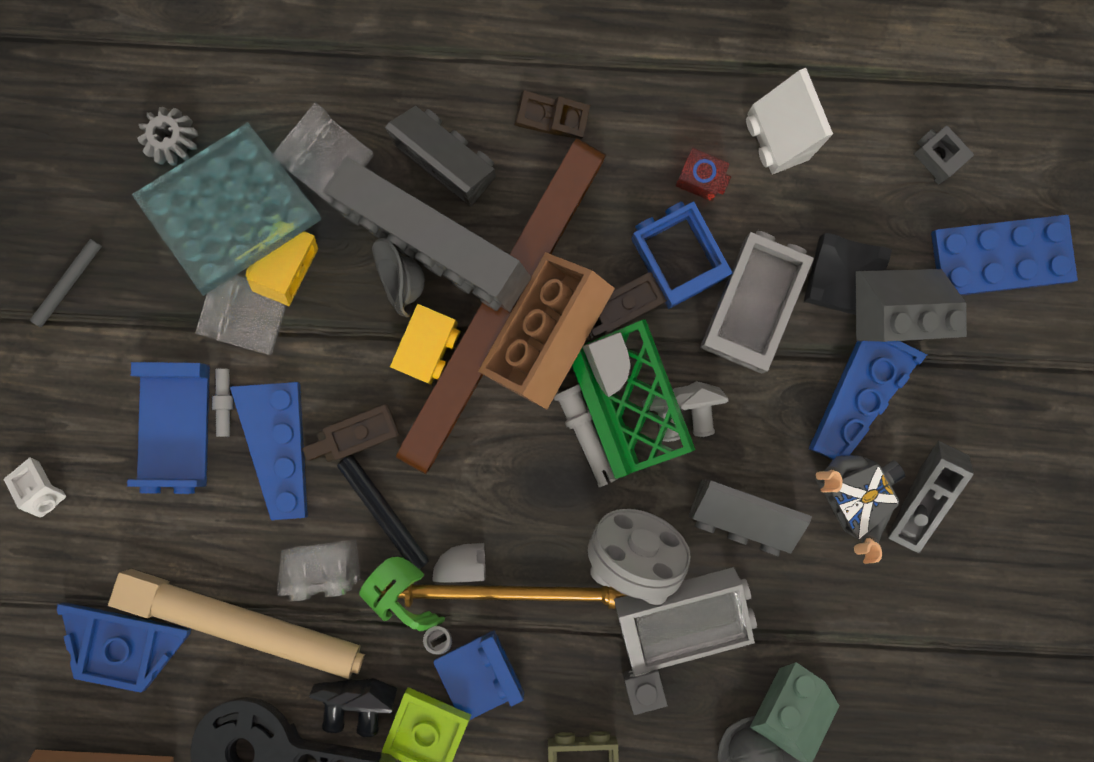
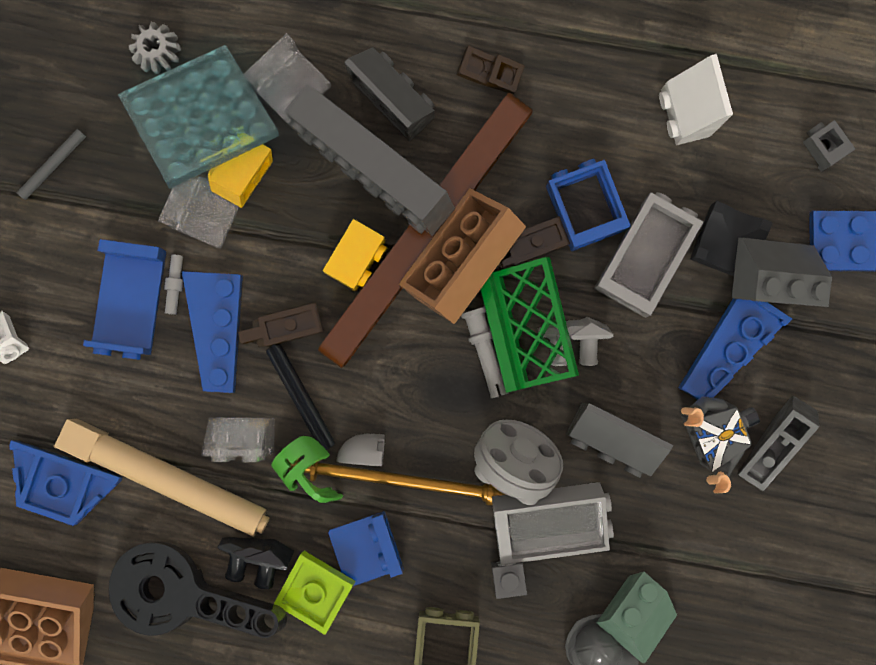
camera: 15 degrees right, 0 degrees up
dark grey hat [372,238,425,317] -> none
light grey hinge [423,626,452,655] -> none
light grey brick [582,332,631,397] -> none
clear red brick [676,148,731,201] -> none

